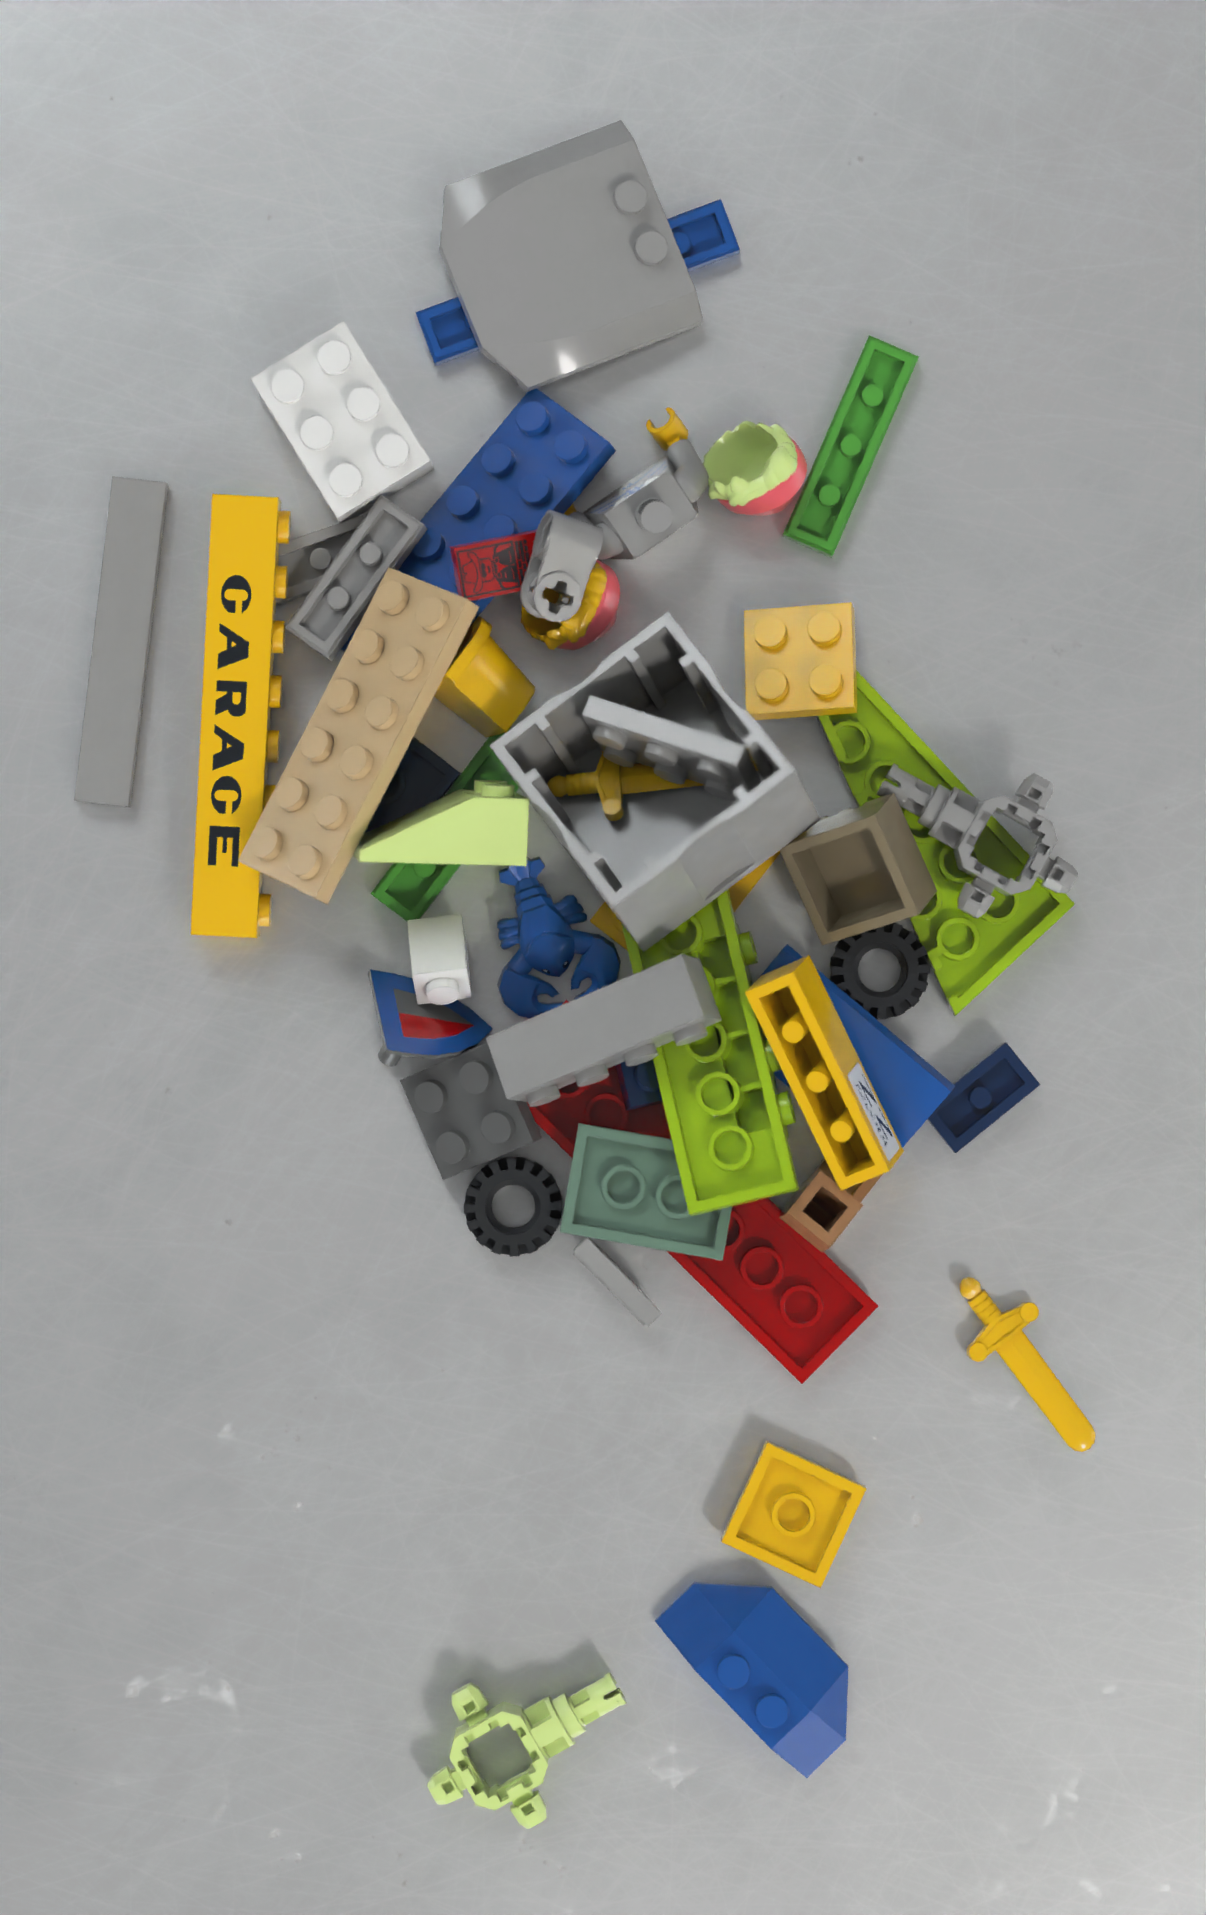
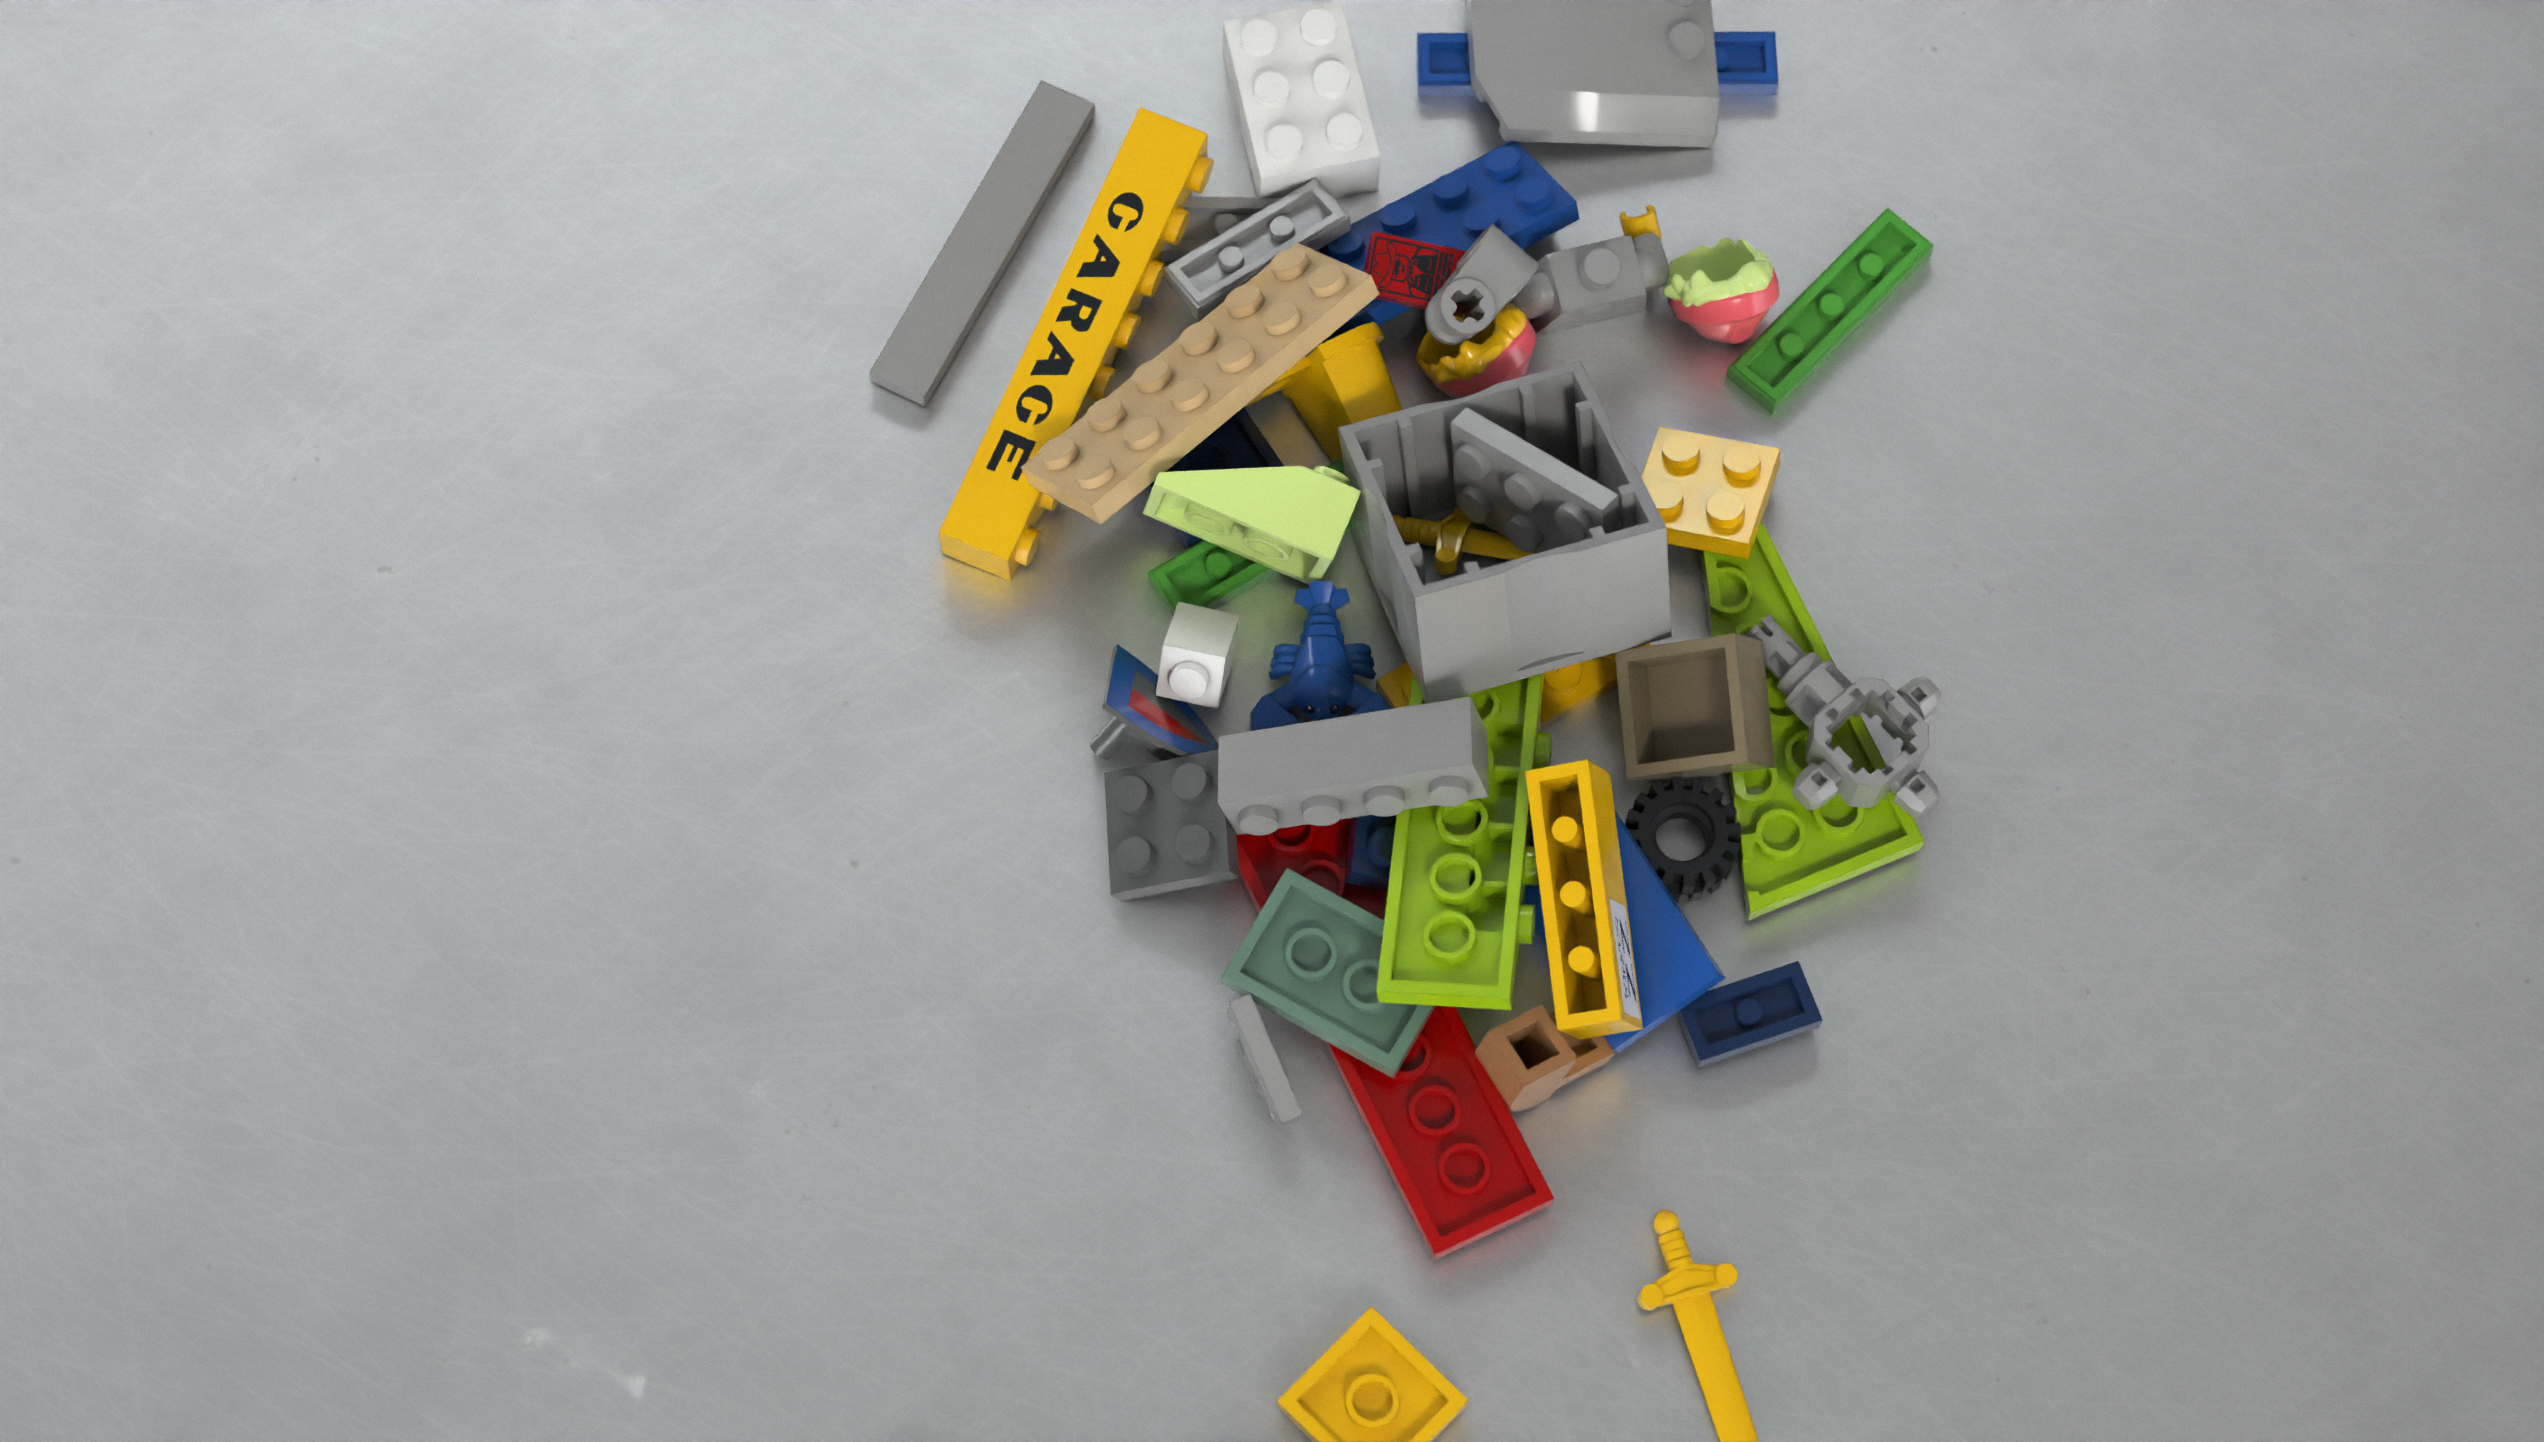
camera: 15 degrees right, 20 degrees down
black tyre [464,1156,563,1257] -> none

